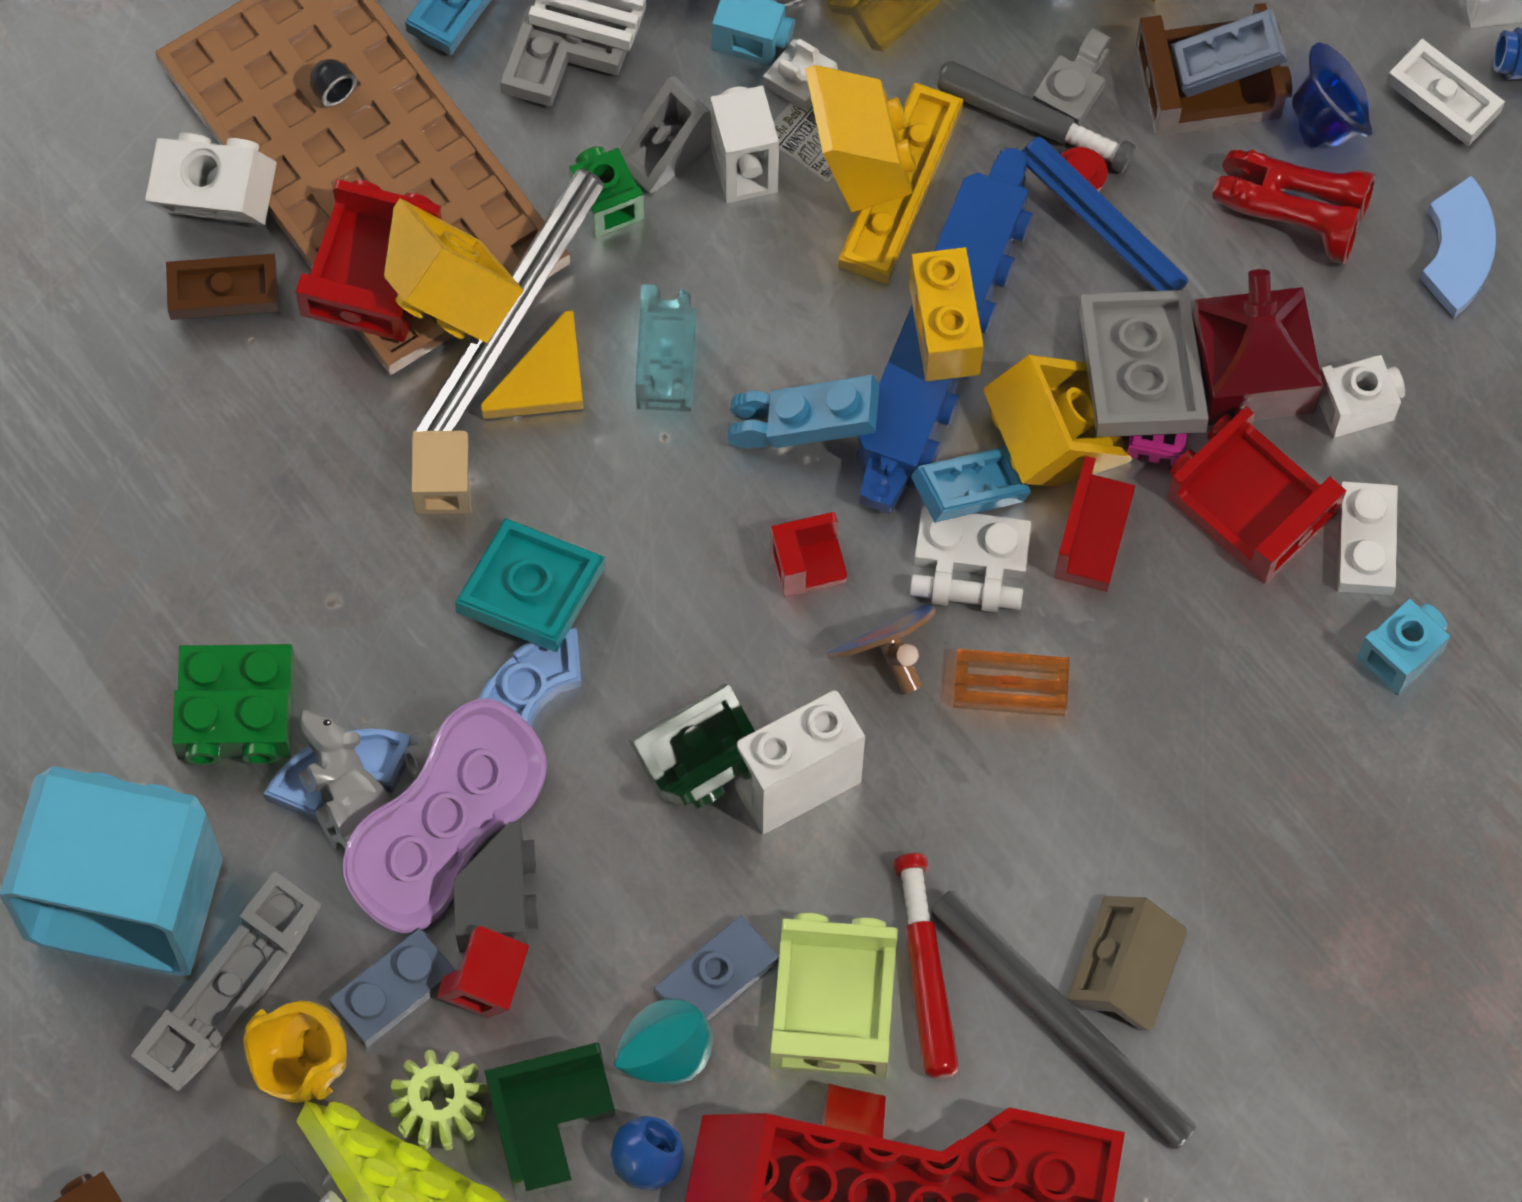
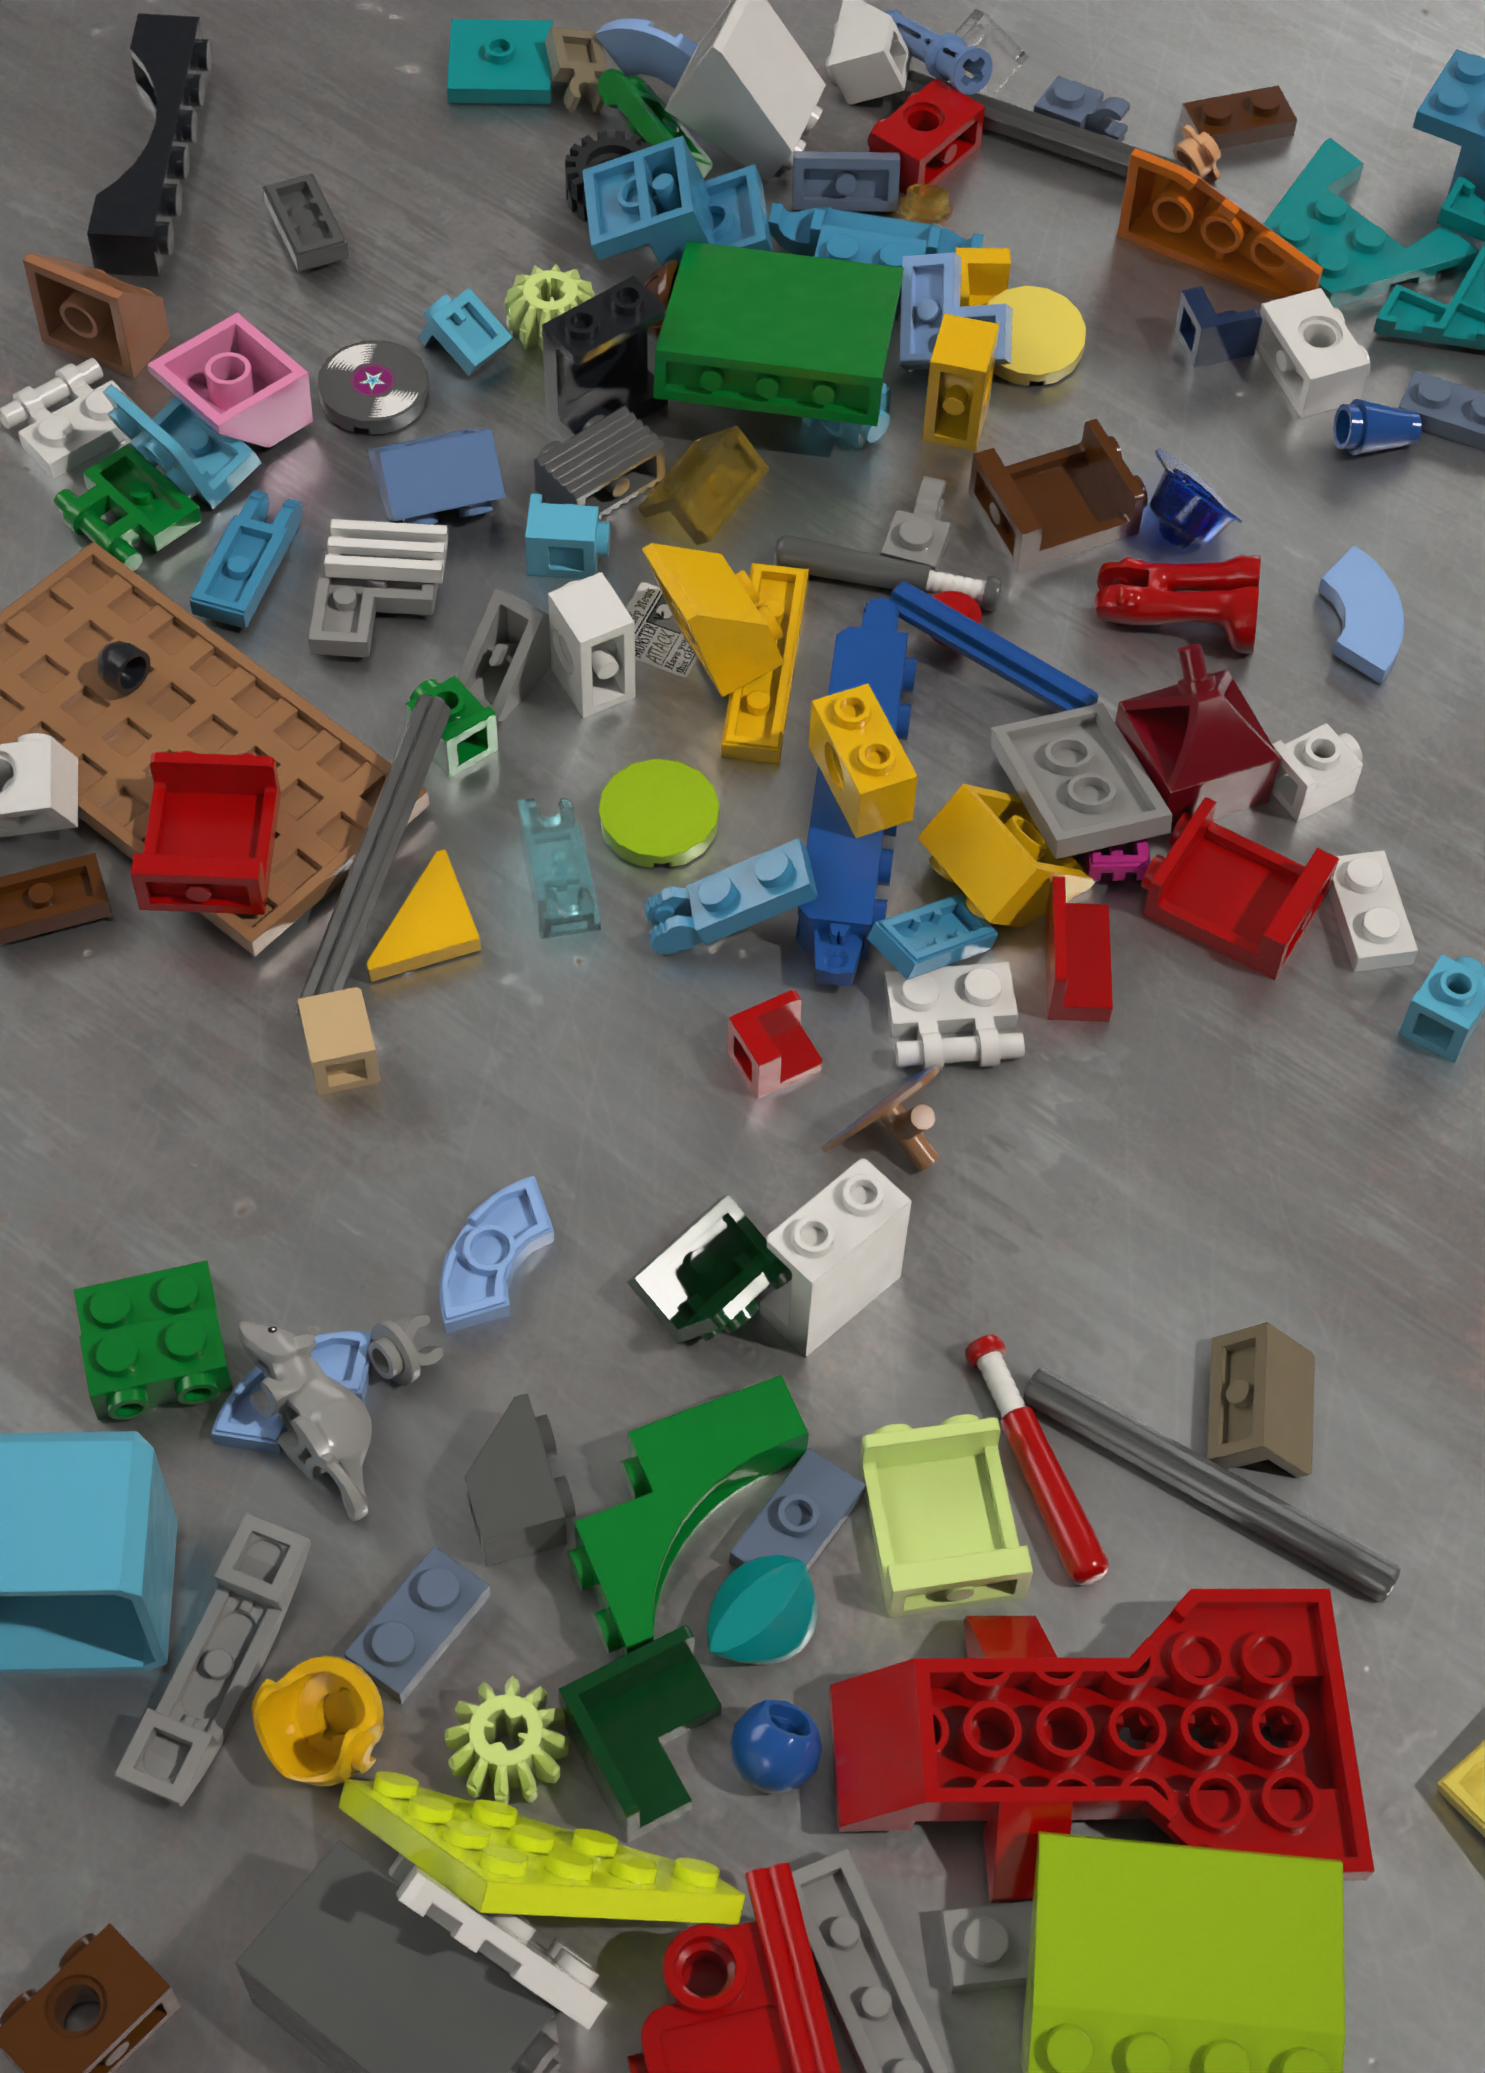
camera: 15 degrees left, 10 degrees down
lavender plate [343,698,547,933] -> none
yellow slope [384,198,524,343] -> none
red panel [436,926,530,1018] -> none
teal plate [455,518,605,652] -> none
white tile [763,38,838,112] -> none
clear orange tile [953,649,1070,717] -> none
sand blue plate [1171,8,1288,98] -> none
white plate [1386,38,1505,146] -> none
none -> green arch [567,1375,809,1657]
none -> lime tile [598,758,720,868]

